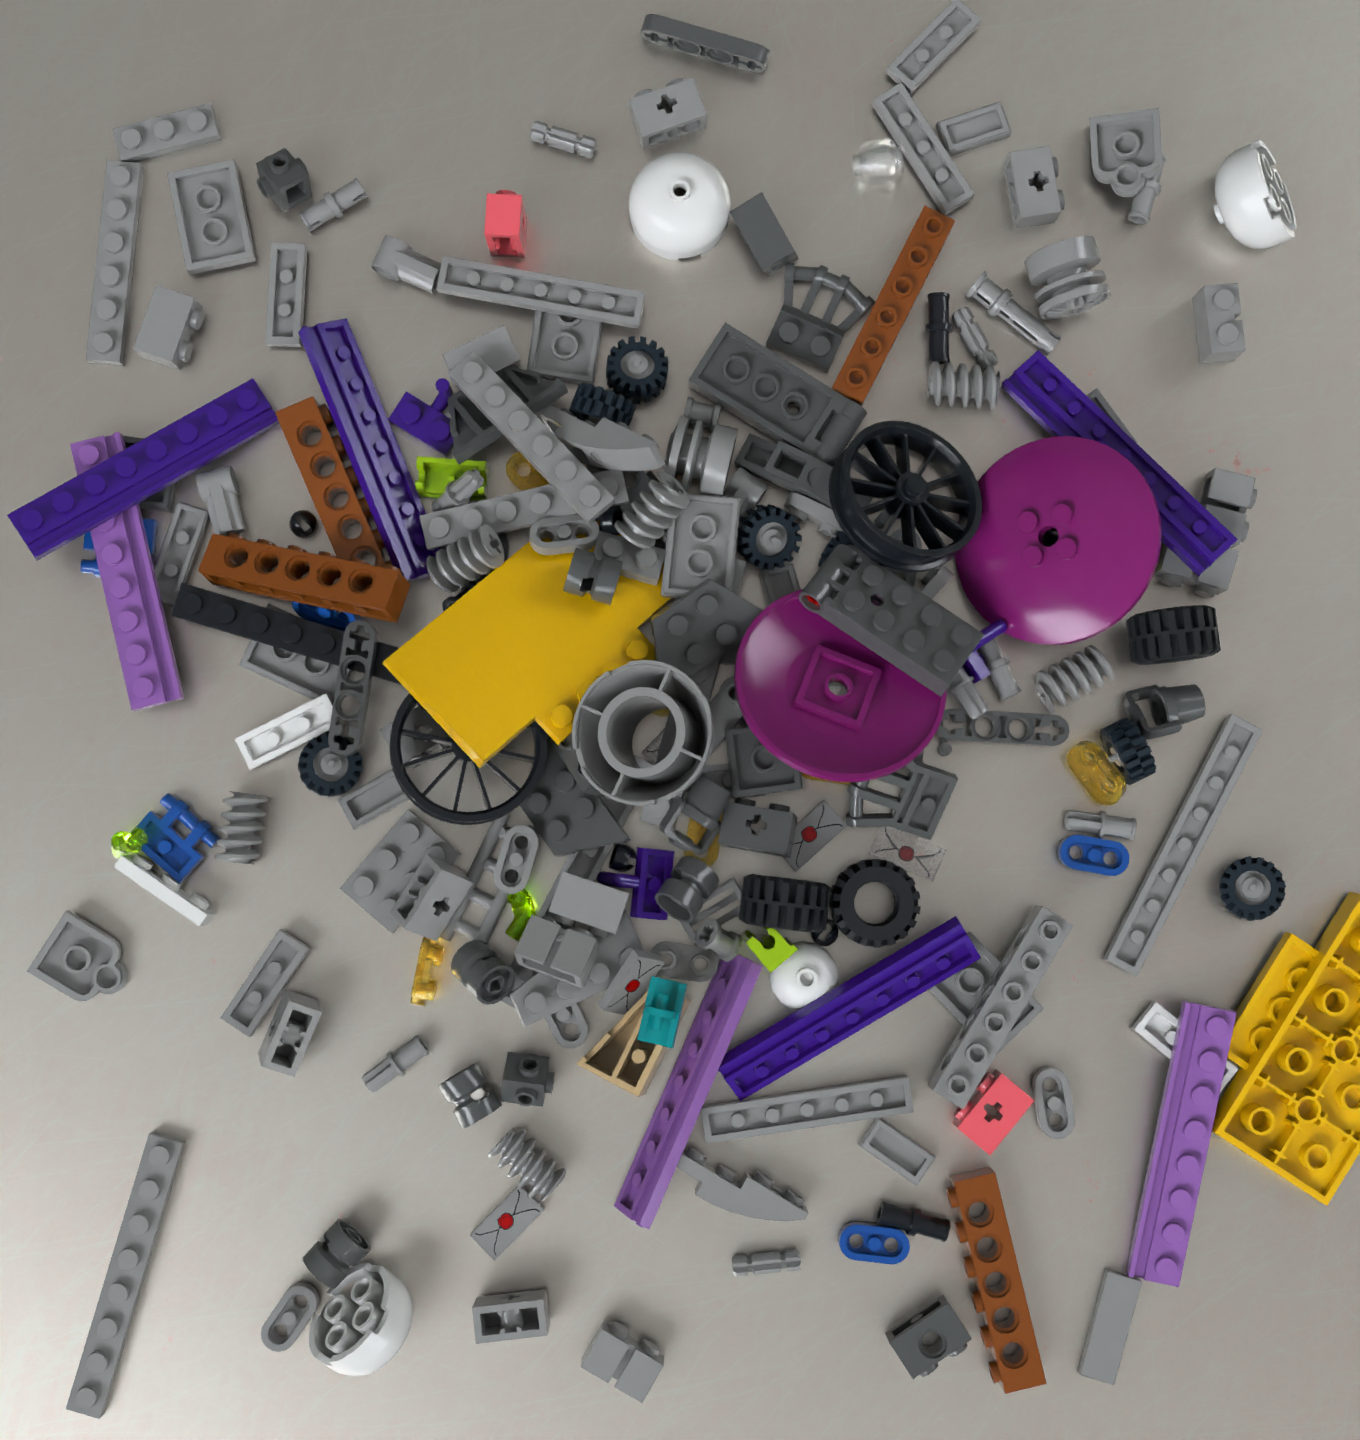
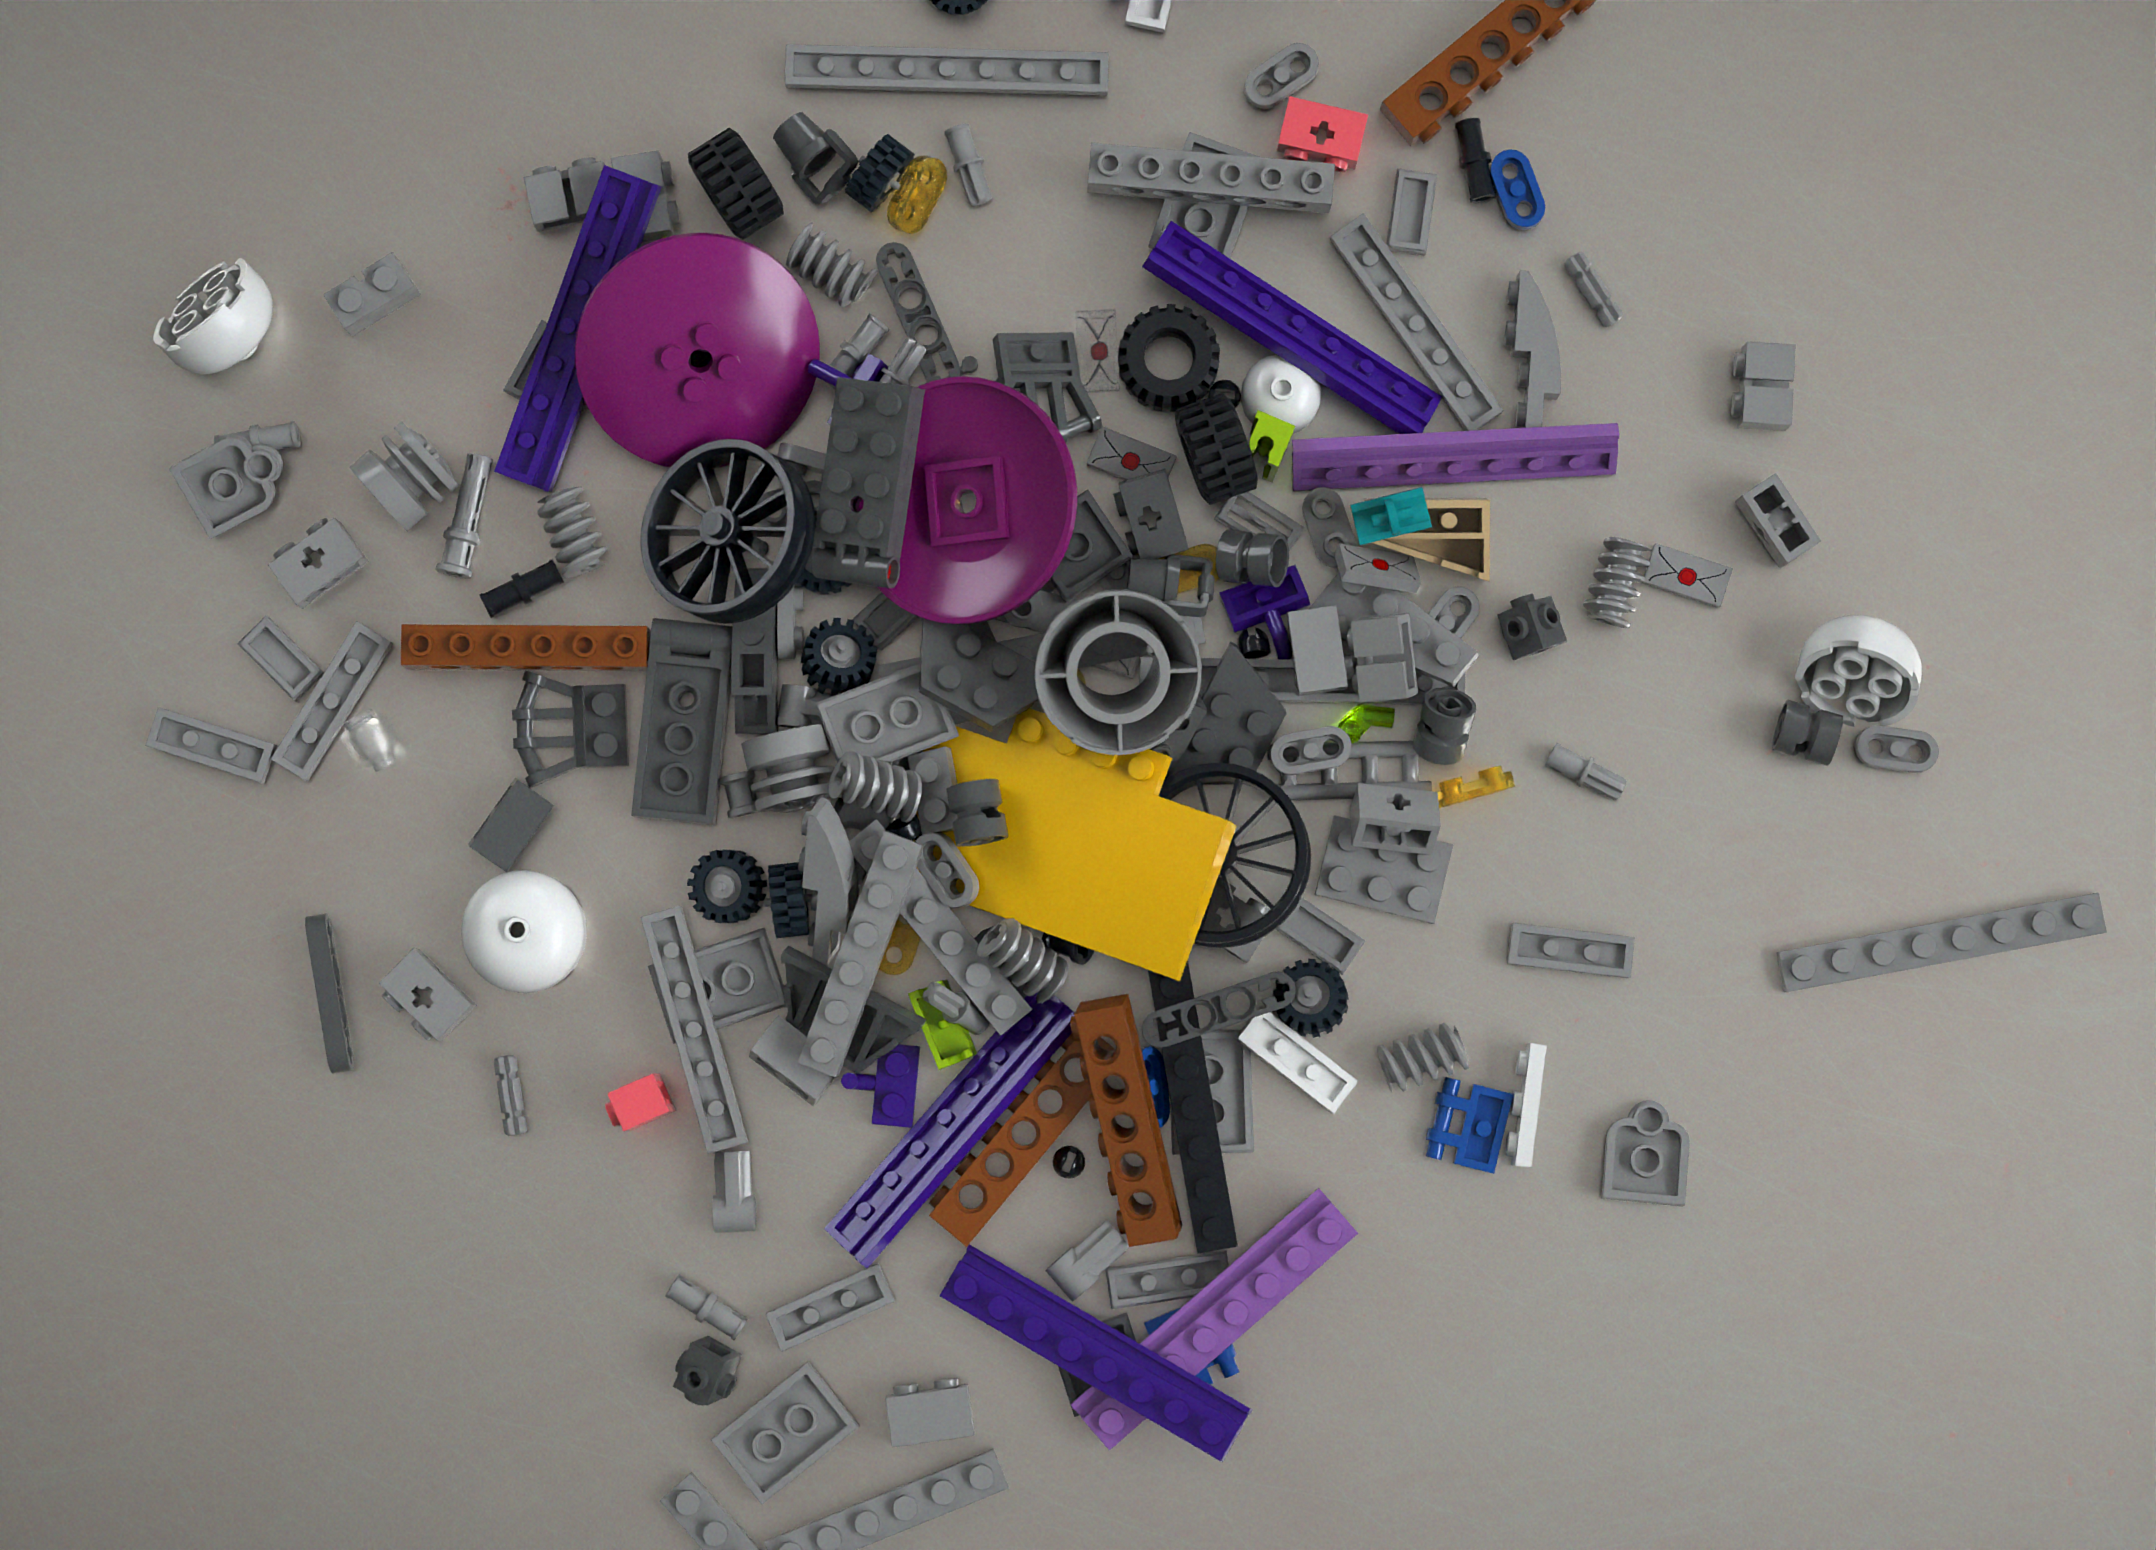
camera: 115 degrees left, 0 degrees up
clear neon green arm [111,827,148,859] -> none
light grey brick [258,989,322,1077] -> none
dark grey wheel [438,1062,502,1129] -> none
light grey bush [695,919,742,962] -> none
dark grey brick [885,1295,972,1379] -> none
light grey axle [952,307,998,371] -> none
blue plate [1058,835,1129,876] -> none

